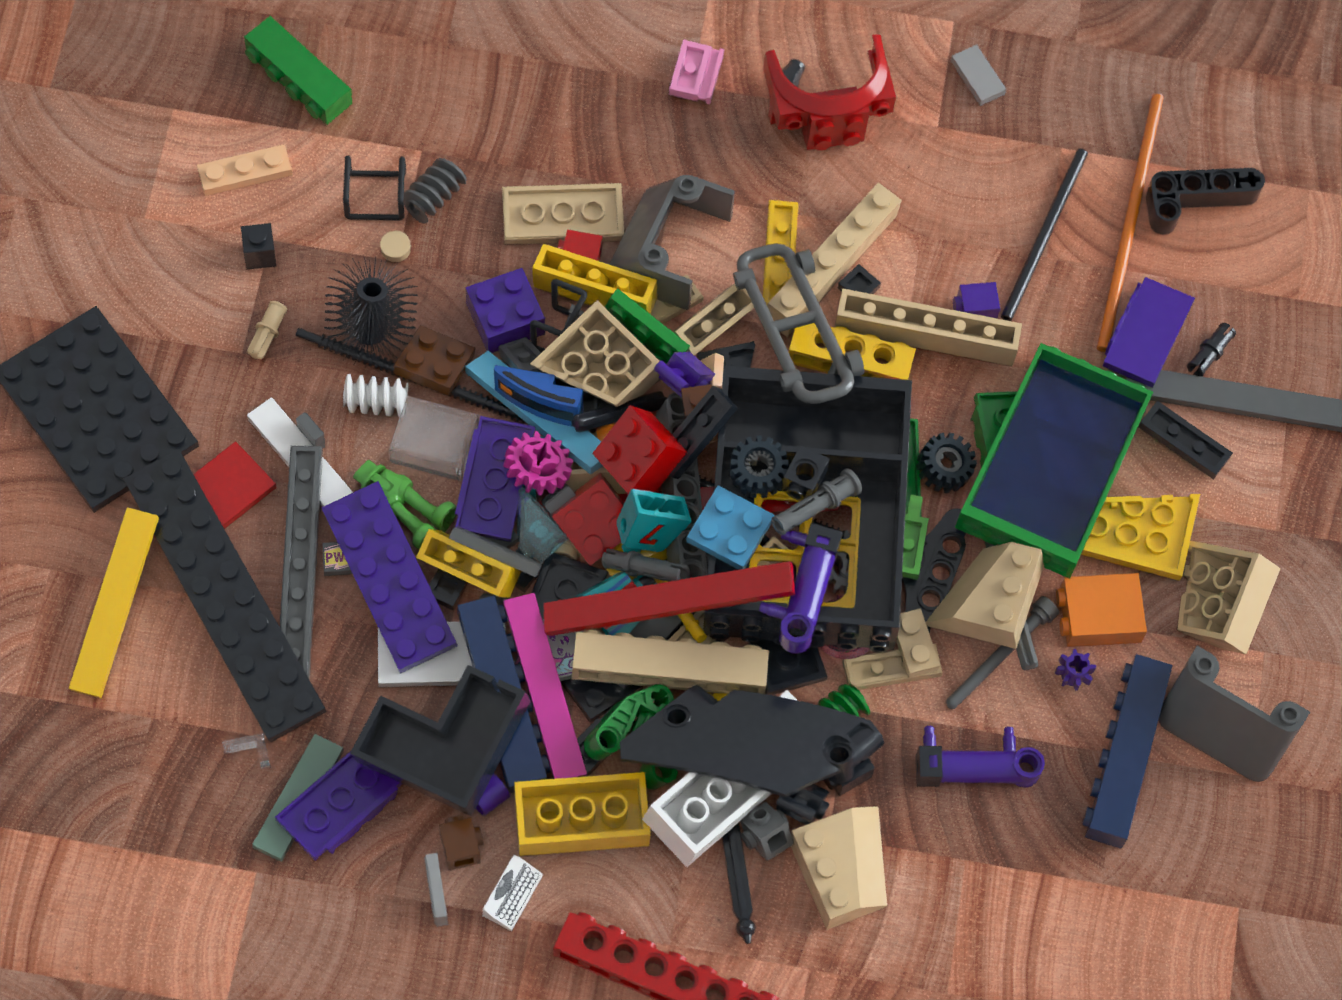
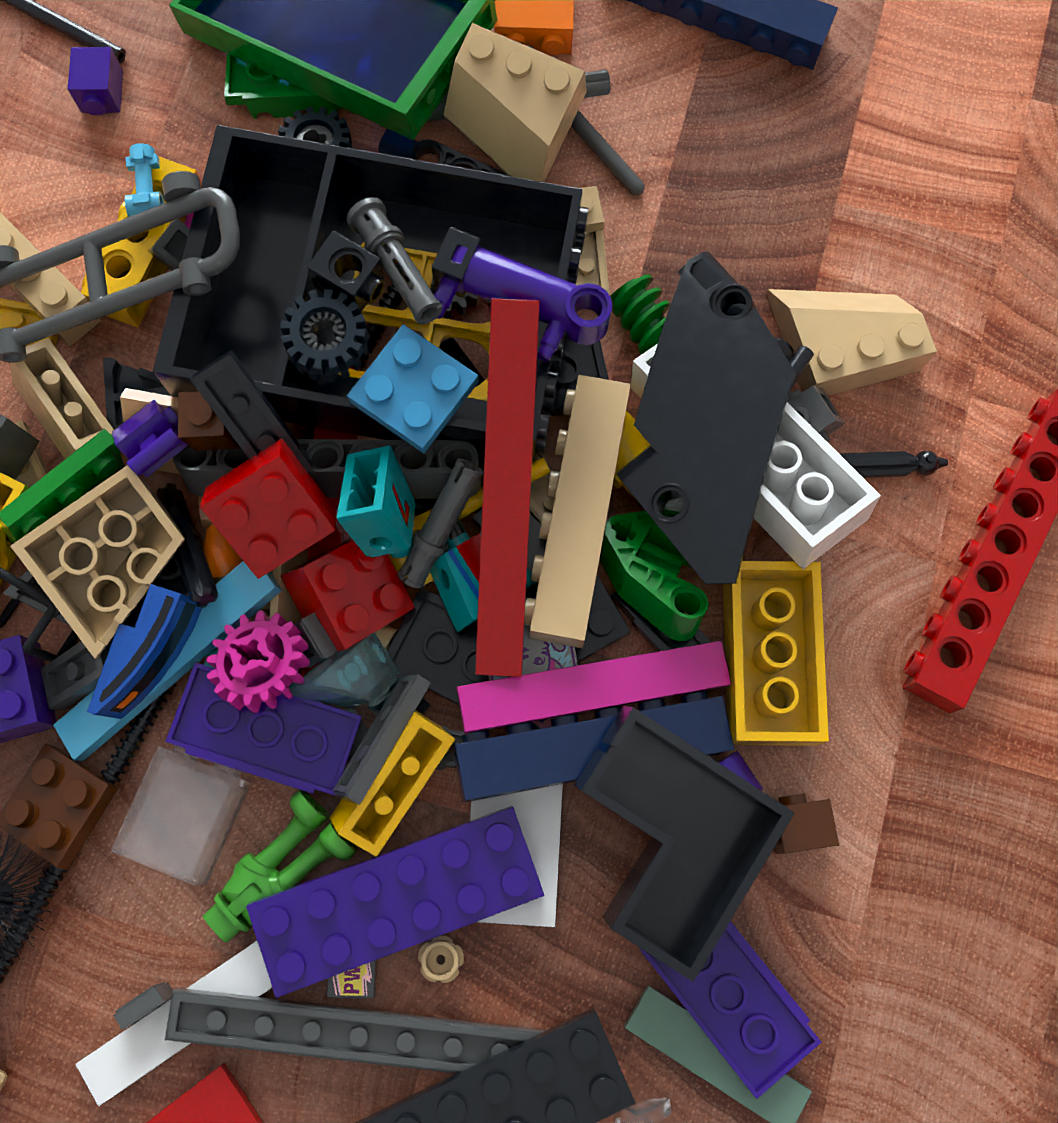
camera: 80 degrees left, 10 degrees up
white piece [343,374,408,418] -> none
light grey tile [424,853,448,927] -> none
black plate [429,568,468,611] -> none
slope [483,855,543,931] -> none
tan brick [835,288,1022,366] -> none
black plate [838,264,881,294] -> none
dark purple piece [915,726,1045,788] -> none
dark purple gear [1055,649,1096,691] -> none
none -> medium azure bar [125,143,164,217]
none -> tan plate [418,935,464,983]

